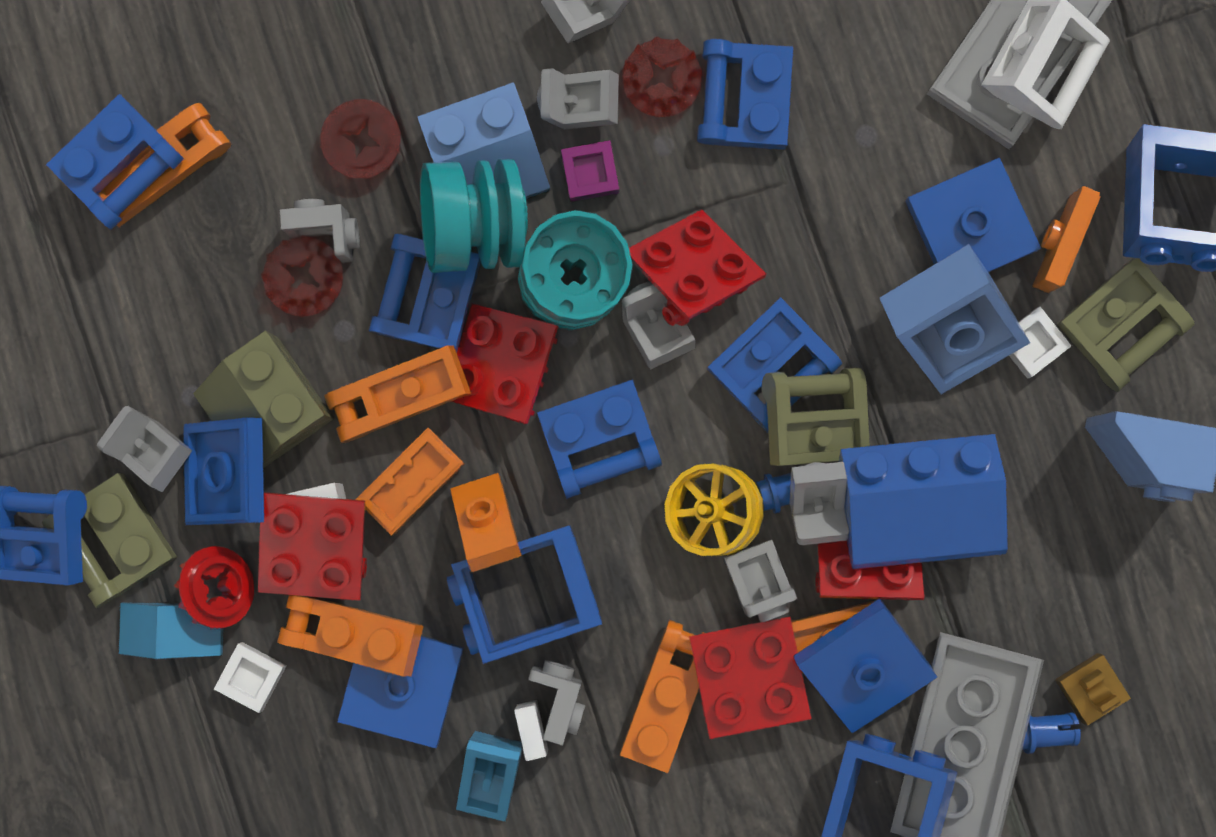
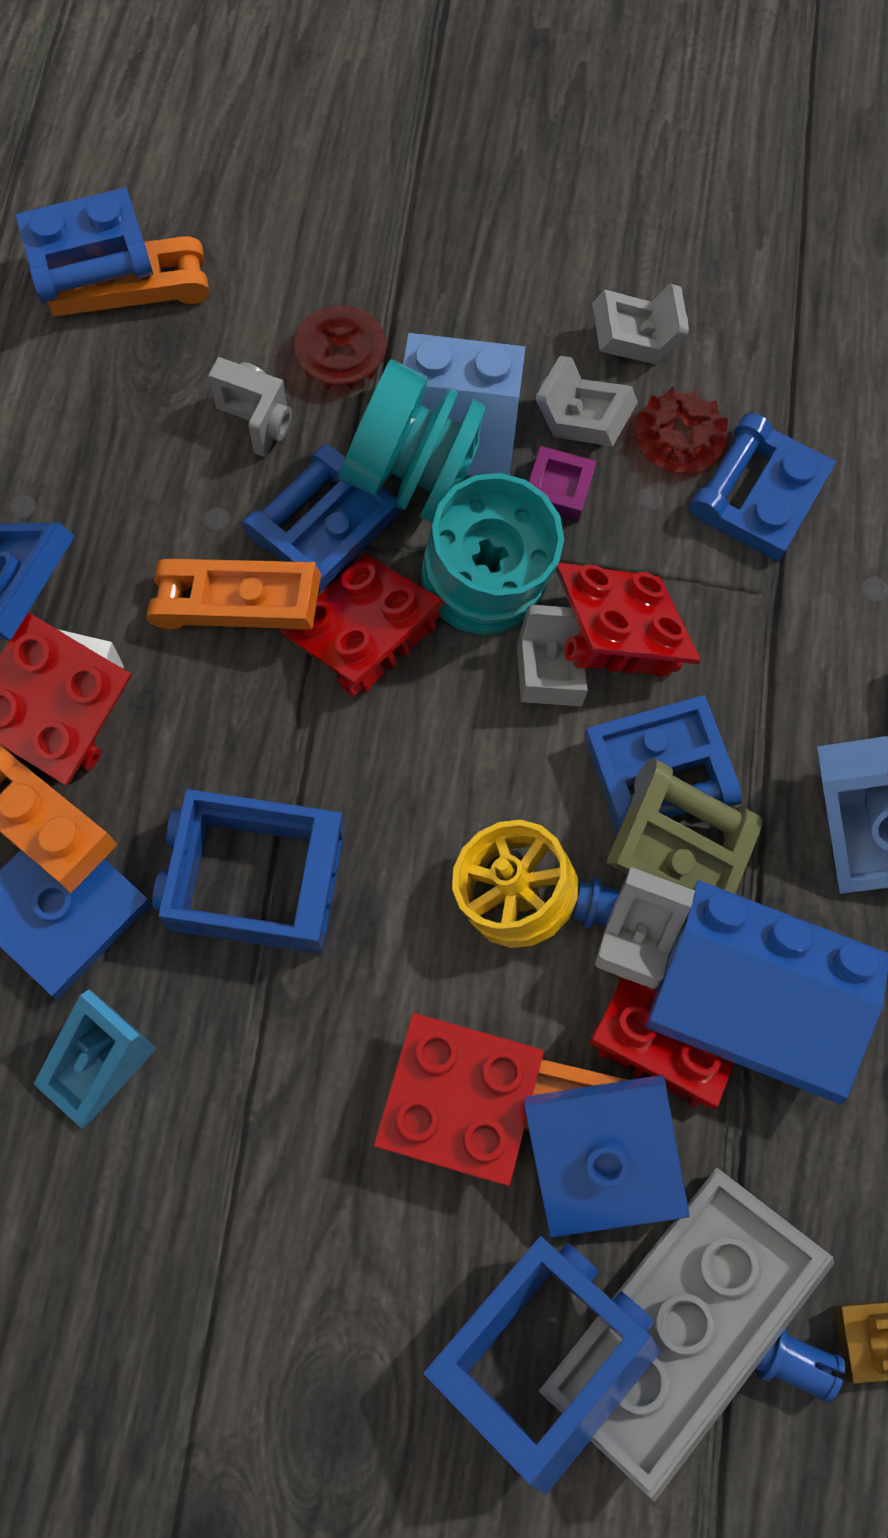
camera: 20 degrees right, 15 degrees down
olive slope [193,331,334,468] -> none
clear red gear [261,235,343,317] -> none
orange plate [355,428,465,536] -> none
orange plate [450,473,522,572] -> none
white tile [514,700,548,761] -> none
light grey bracket [528,661,585,745] -> none
blue plate [537,379,662,499] -> none
orange plate [620,620,704,773] -> none
light grey bracket [723,540,797,622] -> none

